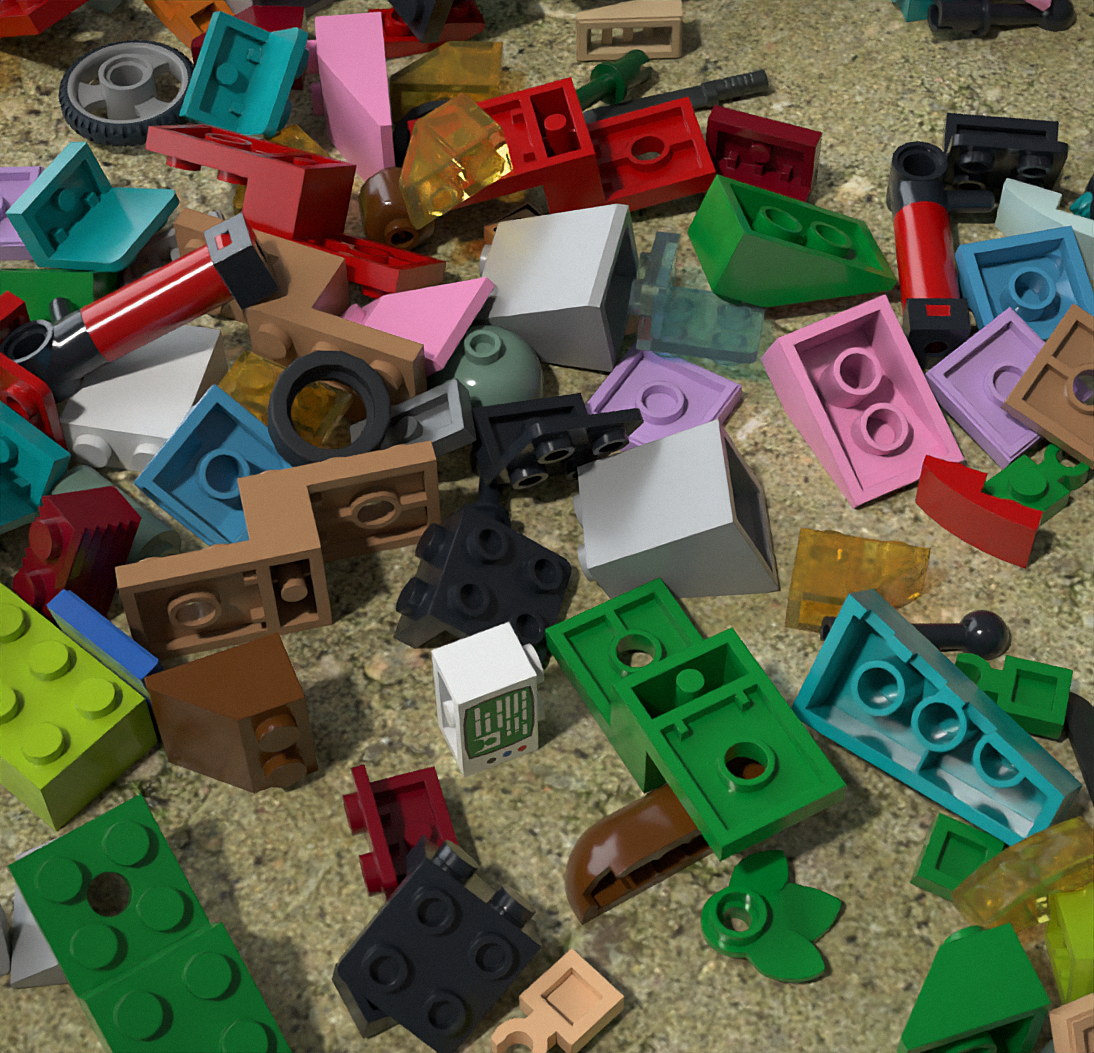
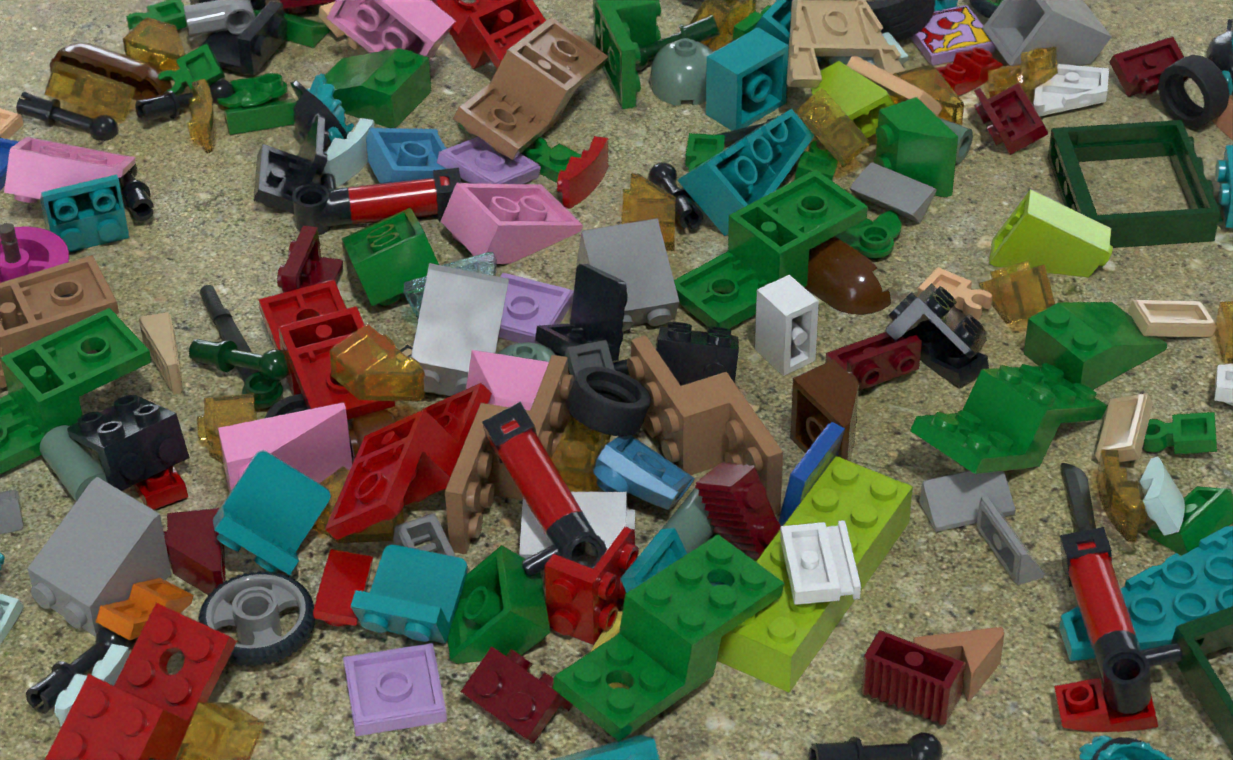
camera: 100 degrees left, 10 degrees down
none -> red slope [313,549,373,627]
none -> light grey slope [850,162,937,223]

